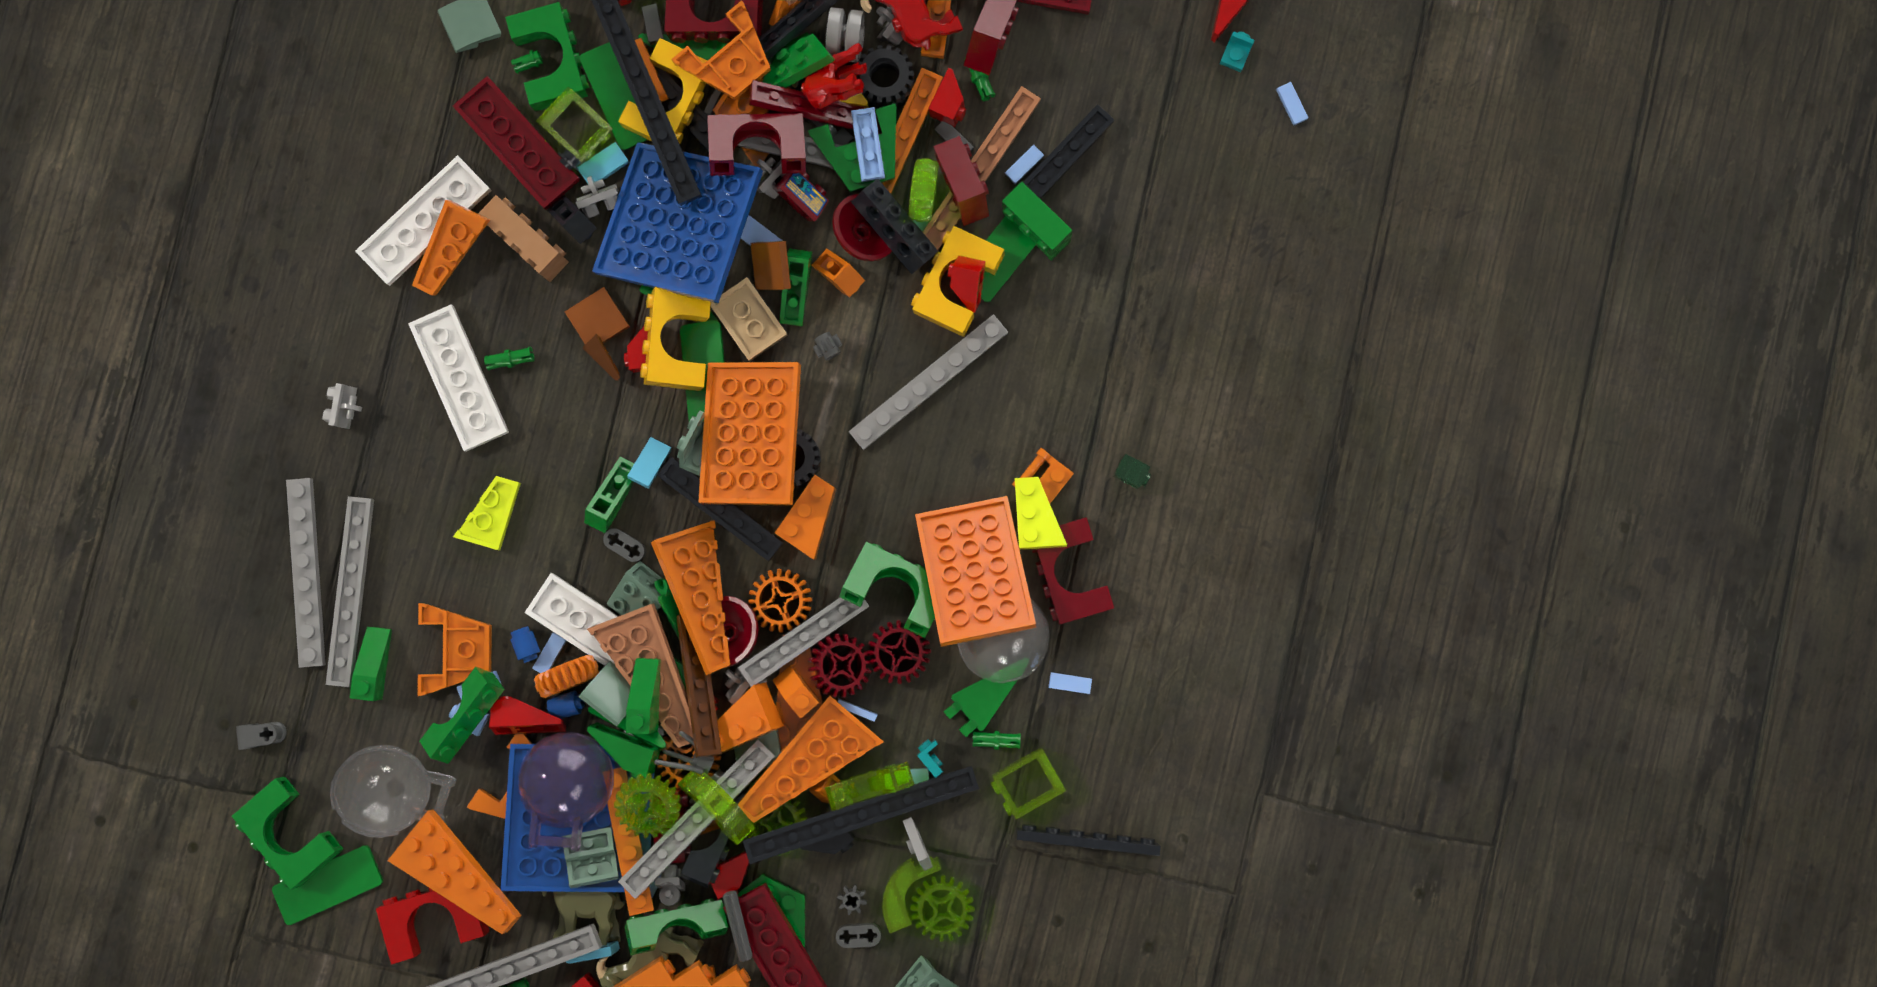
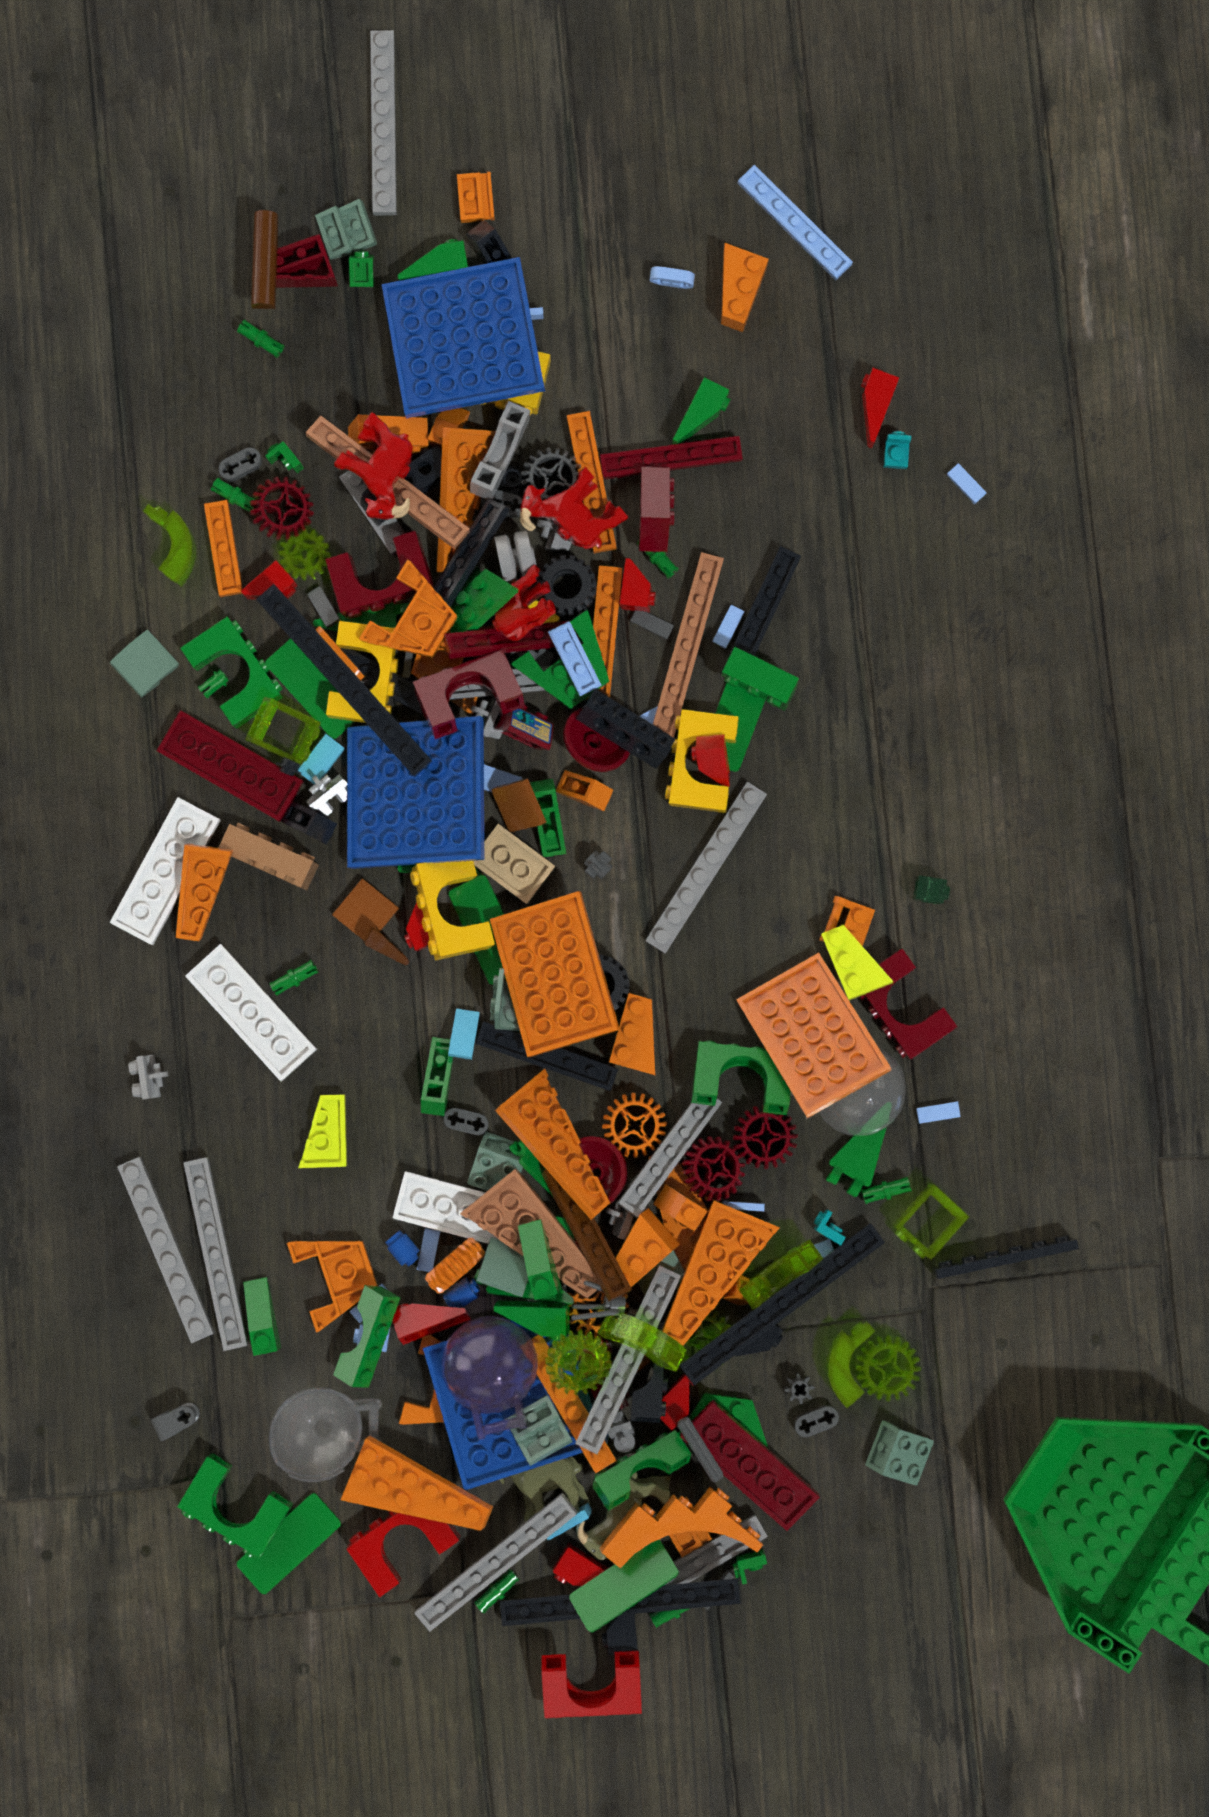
camera: 20 degrees left, 0 degrees up
light grey plate [903,817,933,871] -> none
clear neon green gear [909,158,939,223] -> none
dark red wedge [933,136,989,226] -> none

